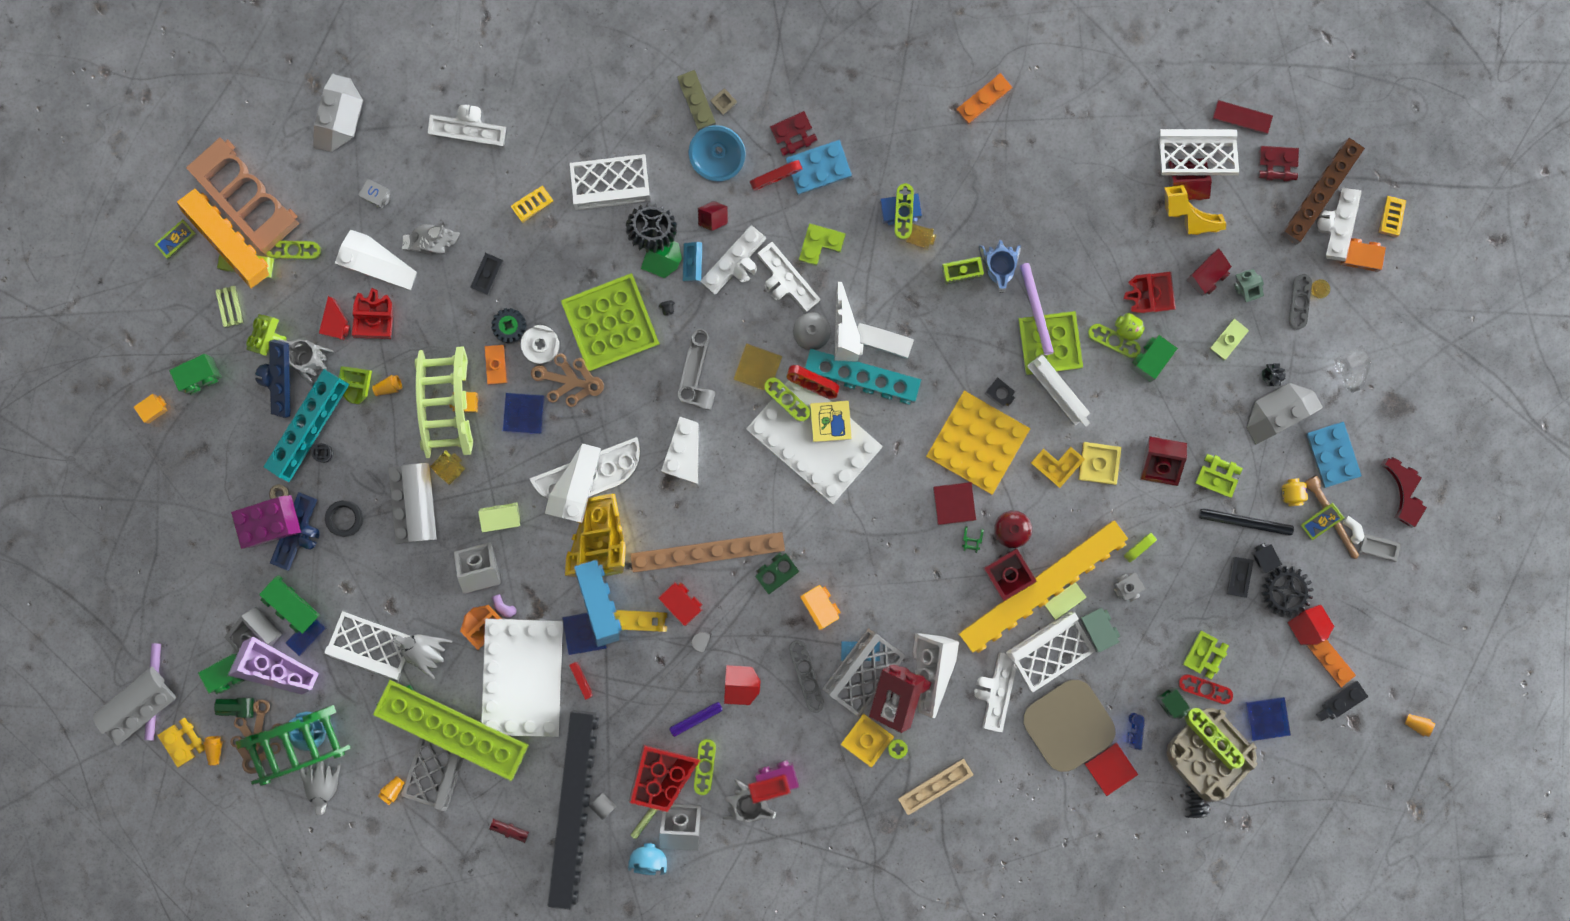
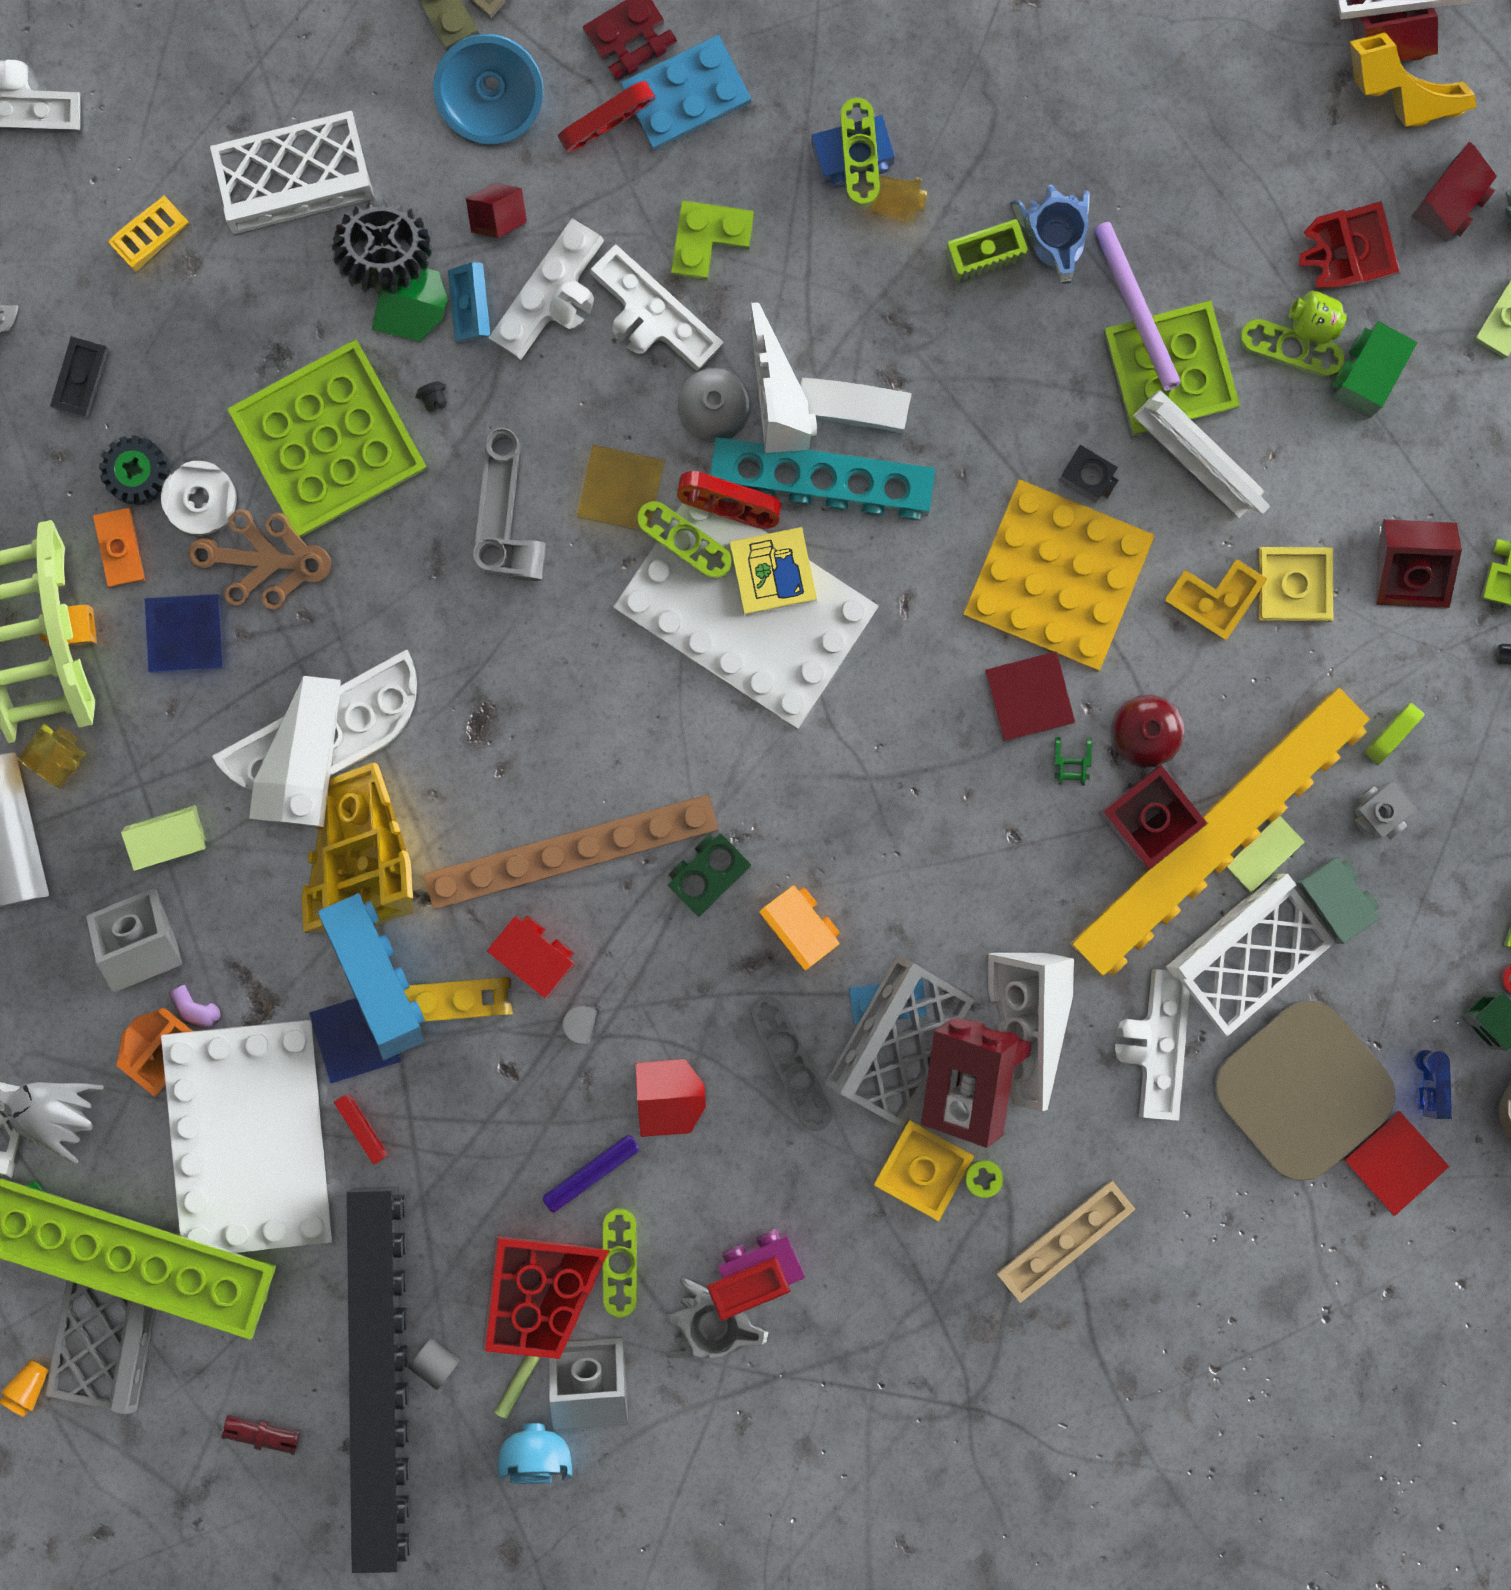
camera: 15 degrees left, 0 degrees up
white wedge [661,417,699,484] -> none

